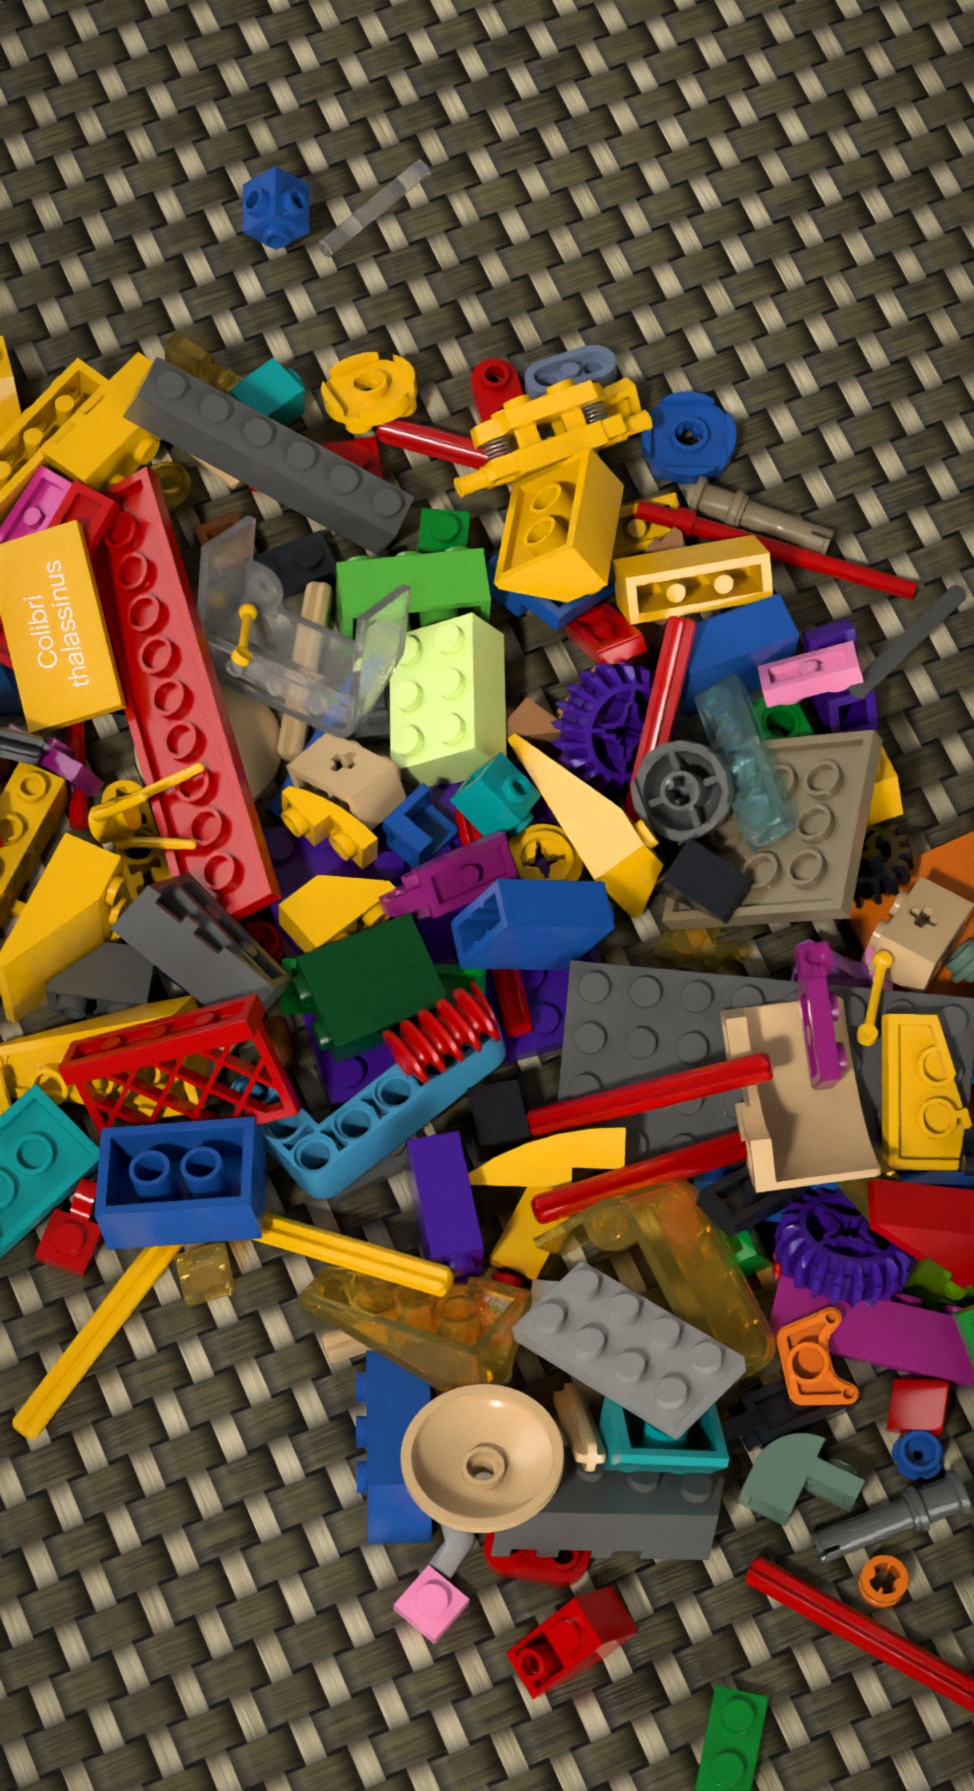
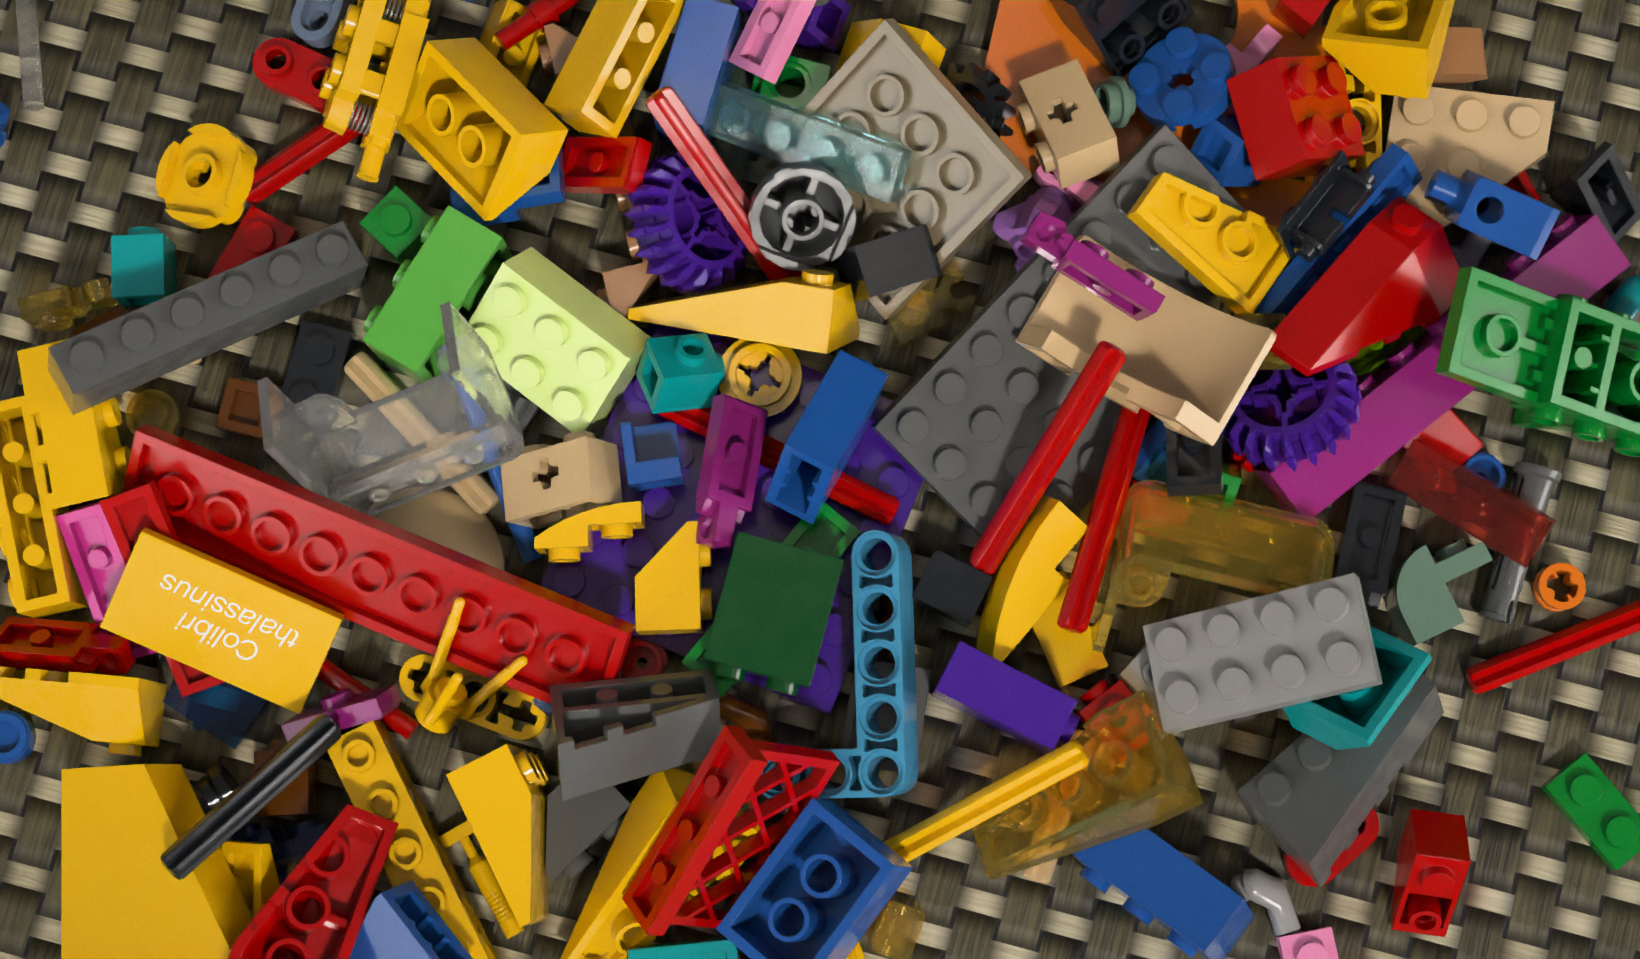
camera: 45 degrees left, 15 degrees up
yellow hinge [231,603,258,667] -> none
red piece [382,980,501,1084] -> none
tan dish [401,1384,564,1533] -> none
tan axle [553,1383,607,1472] -> none
orange piece [776,1307,859,1406] -> none
yellow hinge [857,950,893,1046] -> none
none -> clear red plate [1387,438,1557,568]

